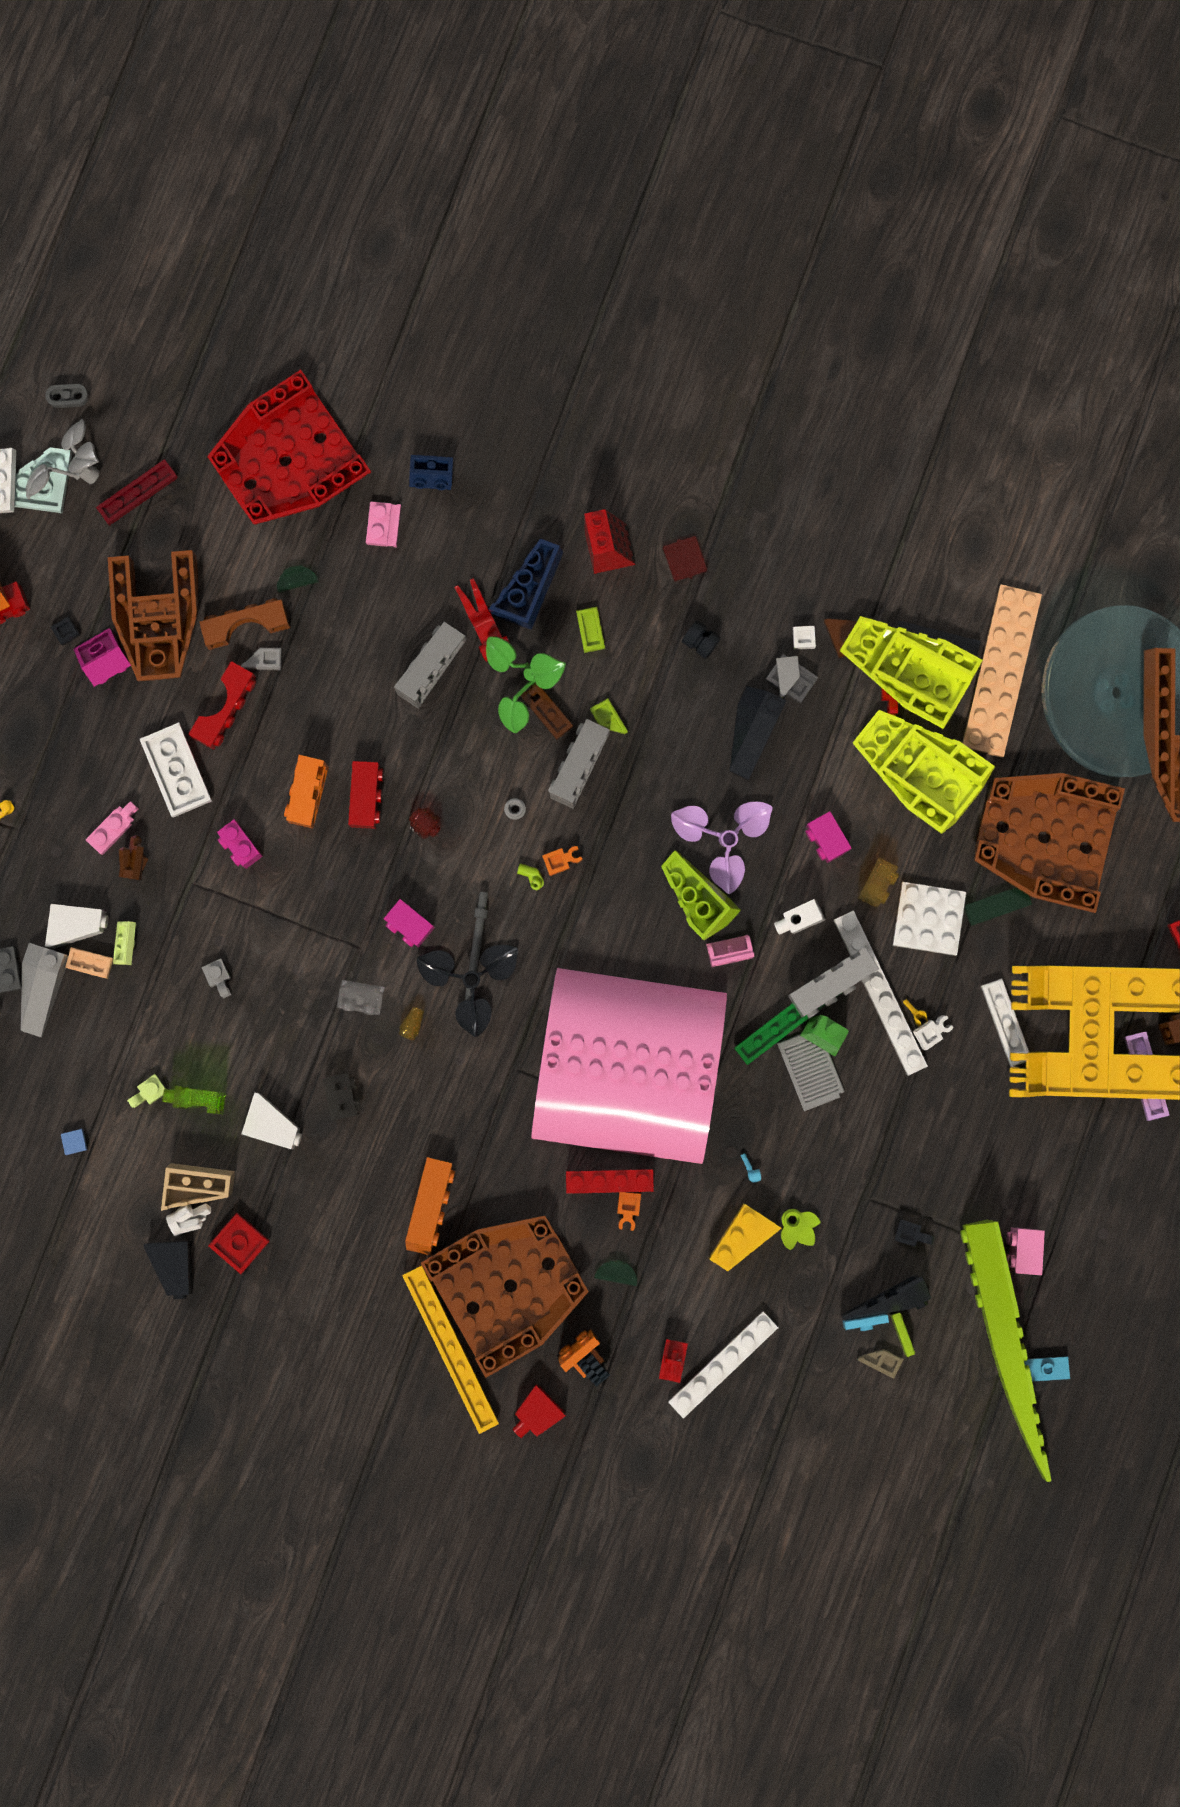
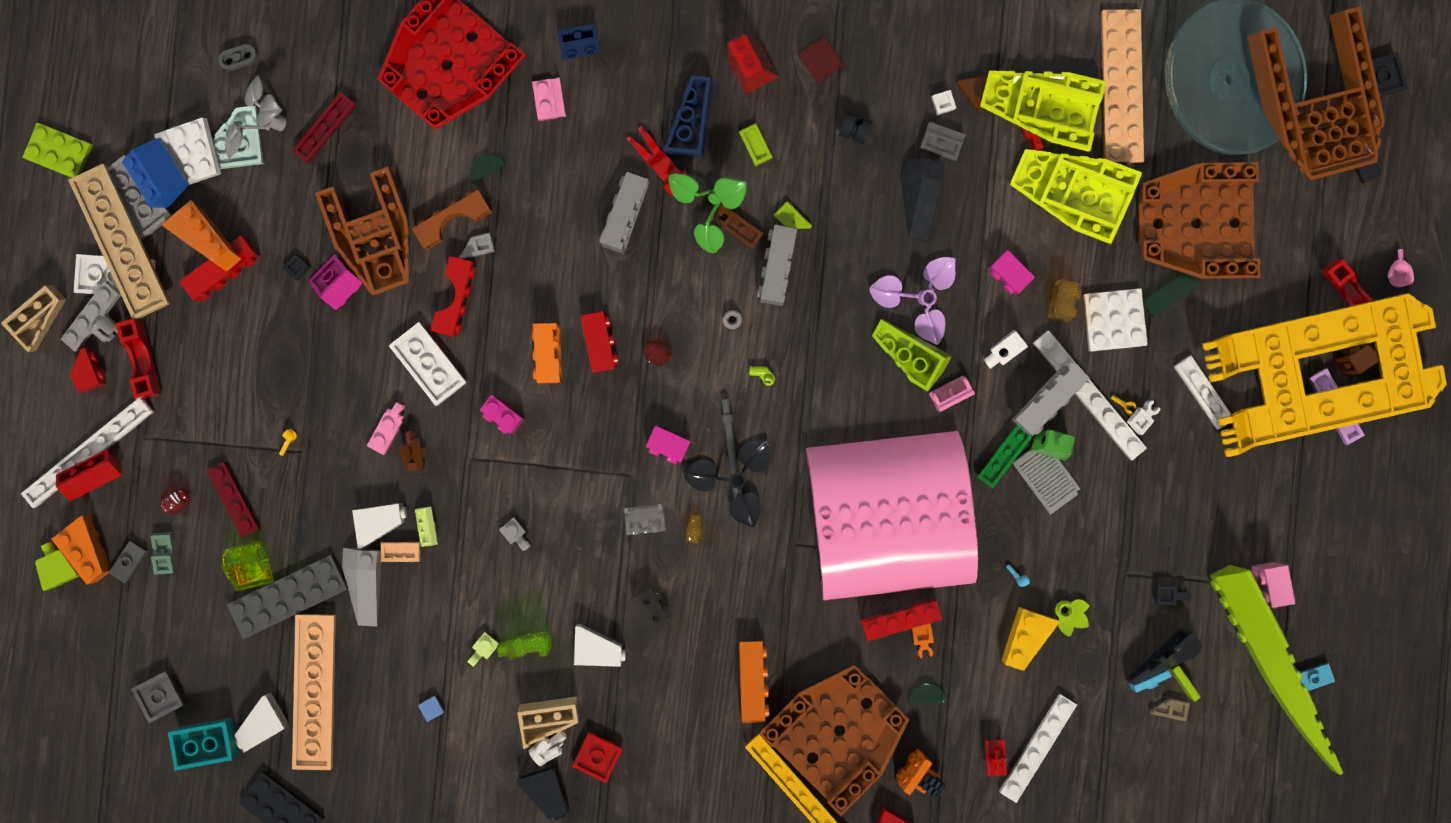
camera: 20 degrees left, 5 degrees up
orange plate [542,846,582,876] -> none
light grey tile [776,656,800,698] -> none

